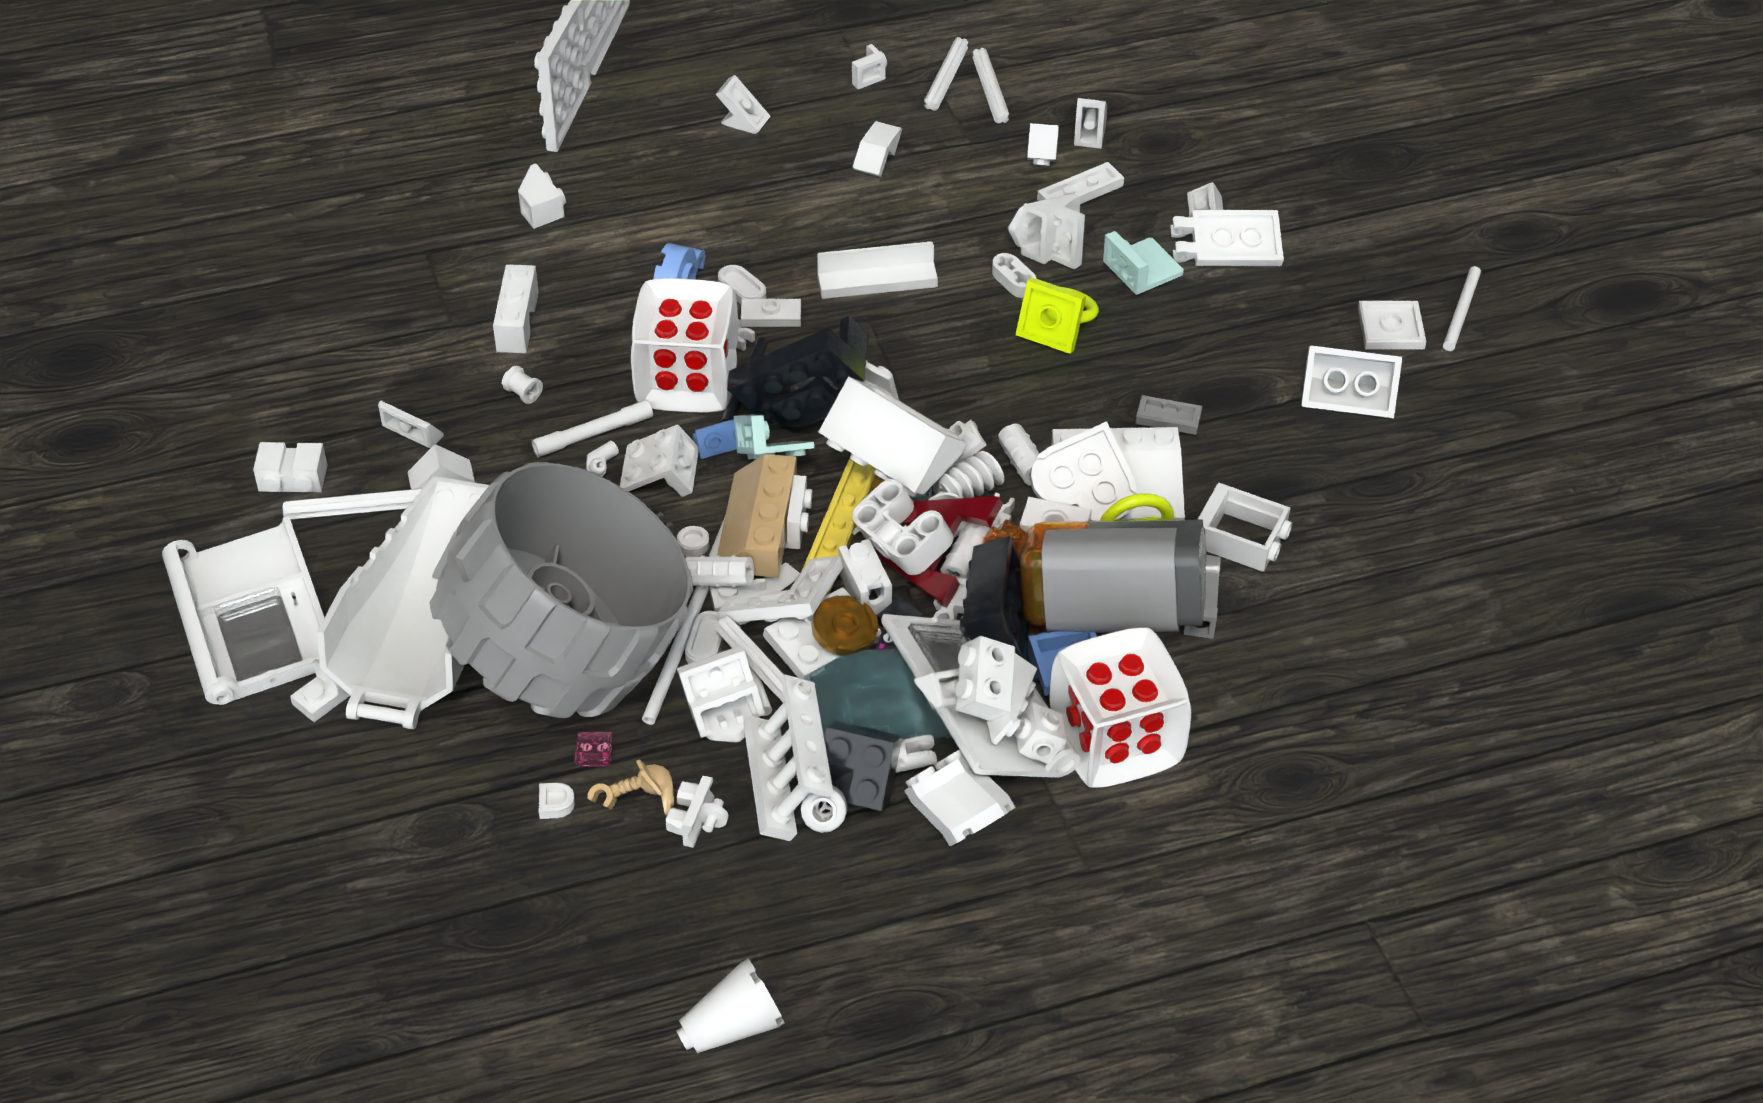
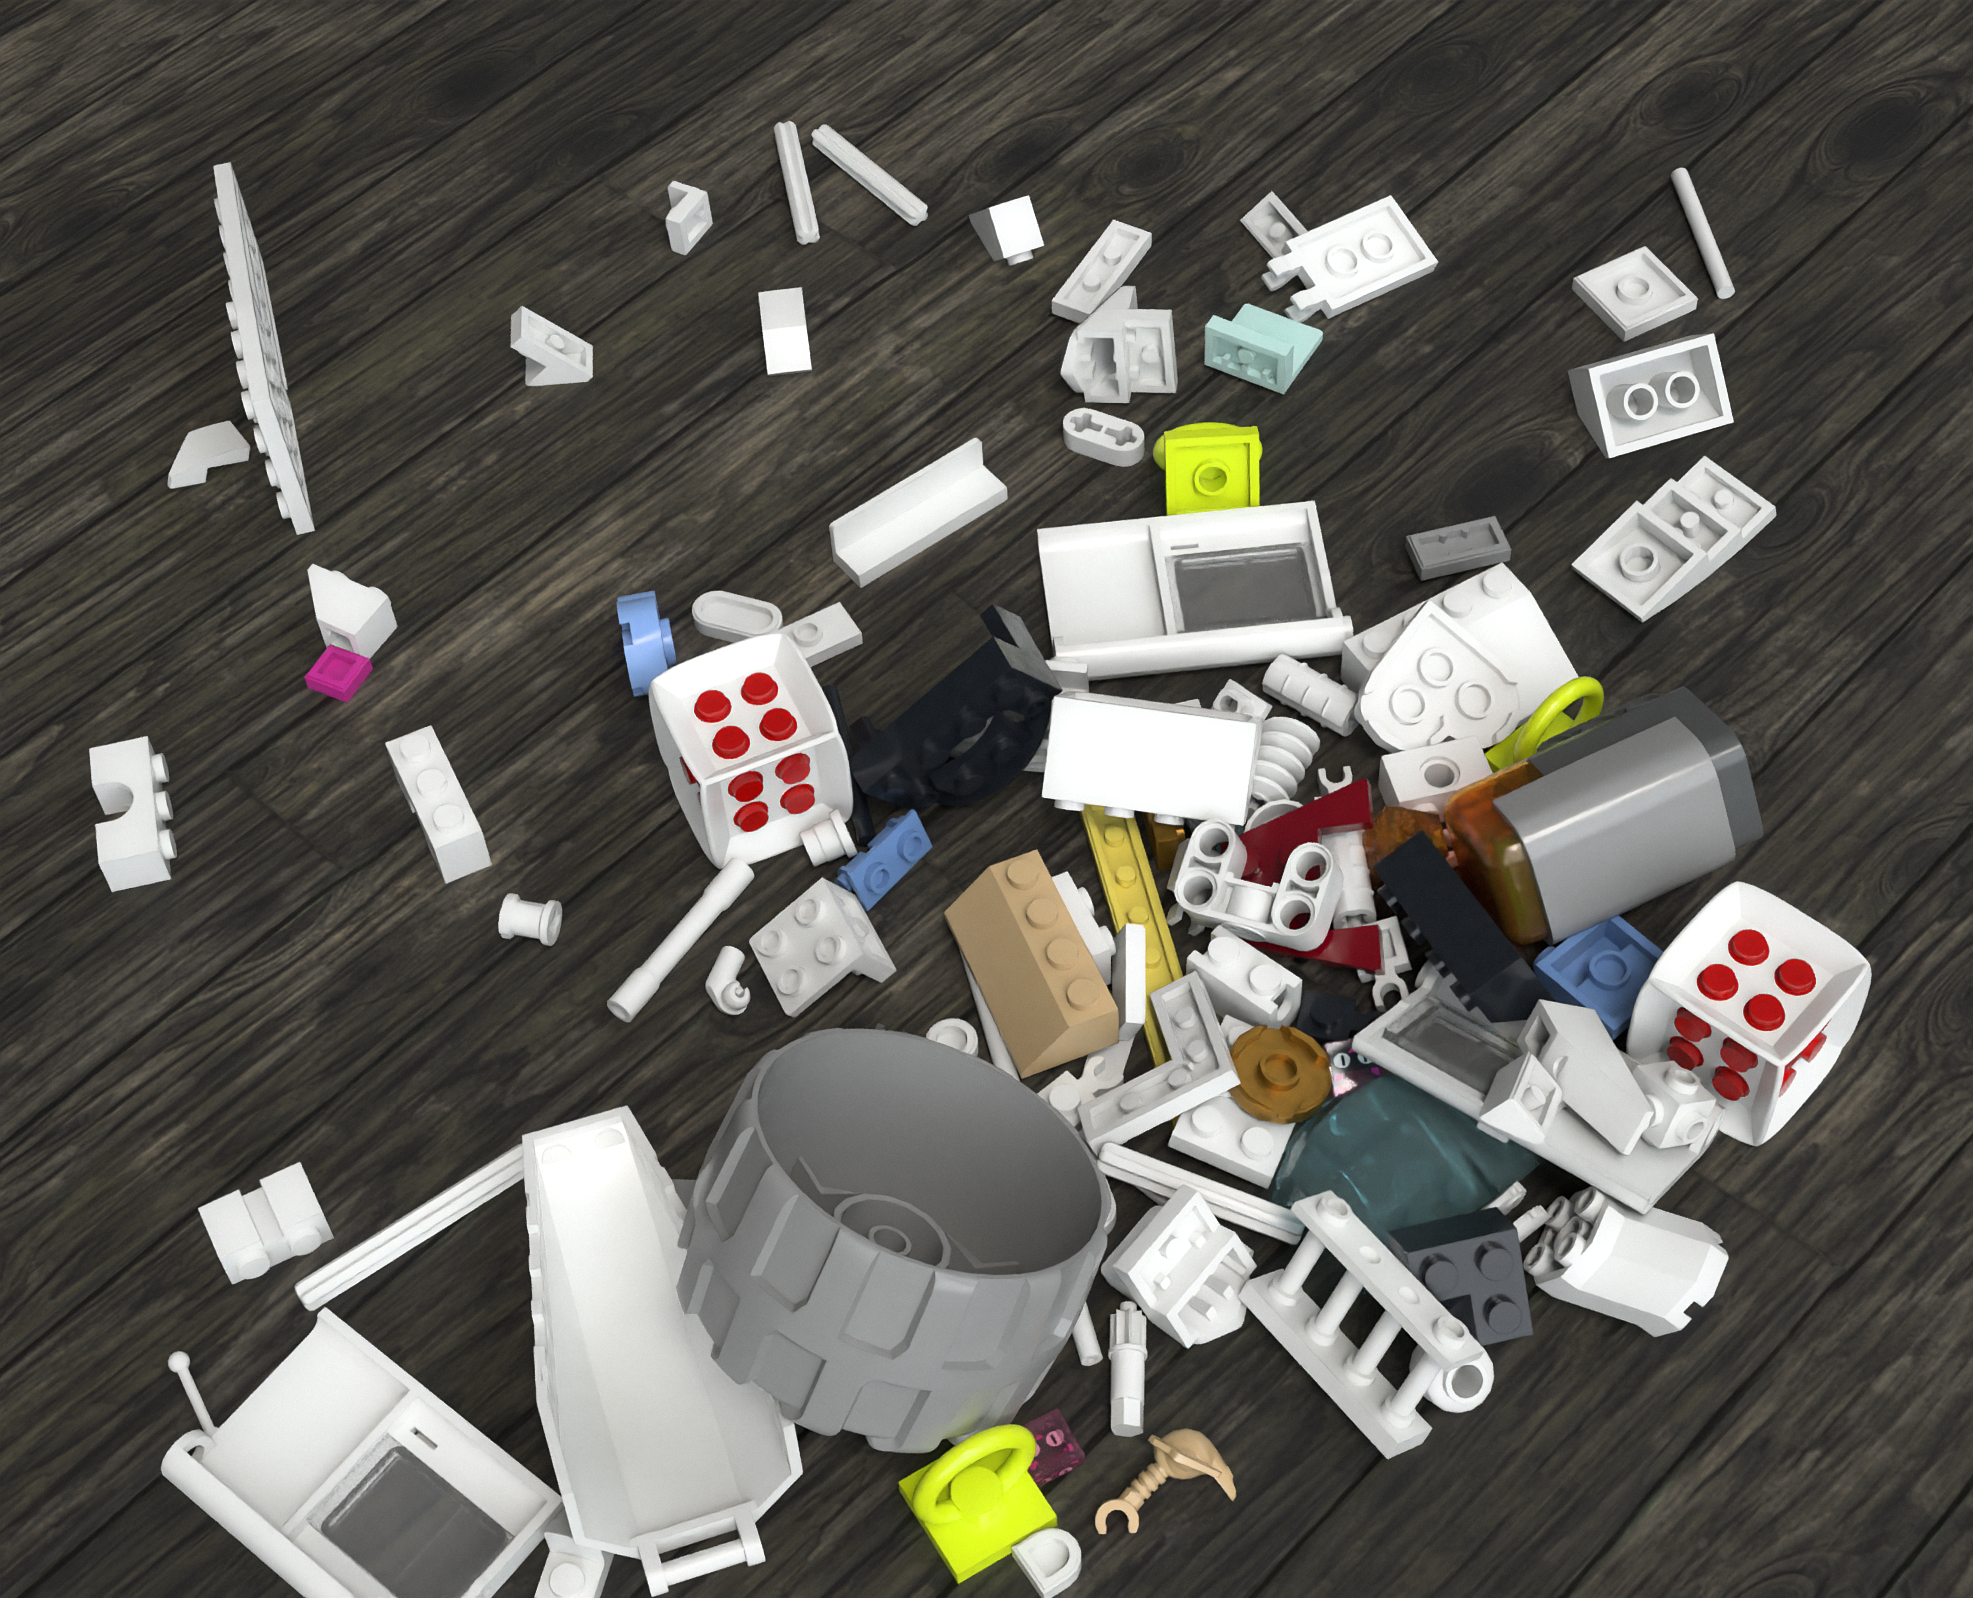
camera: 25 degrees left, 5 degrees up
white slope [378,401,444,448] -> none
white slope [407,444,475,489] -> none
white hips [666,776,729,848] -> none
white axle [686,555,754,587] -> none
light aqua bracket [734,415,815,459] -> none
white brick [955,636,1015,721] -> none
white slope [1074,98,1107,149] -> none
white window [1198,483,1292,572] -> none
none -> white arch [89,736,177,892]
none -> white slope [167,421,250,489]
none -> white hinge [168,1351,218,1437]
none -> dark pink tile [304,644,373,703]
none -> white piece [799,809,858,867]
none -> neon yellow tile [898,1424,1058,1584]
none -> white piece [1037,501,1353,681]
none -> white piece [1108,1301,1148,1437]
none -> white tile [1112,923,1145,1041]
none -> white slope [1571,456,1776,623]

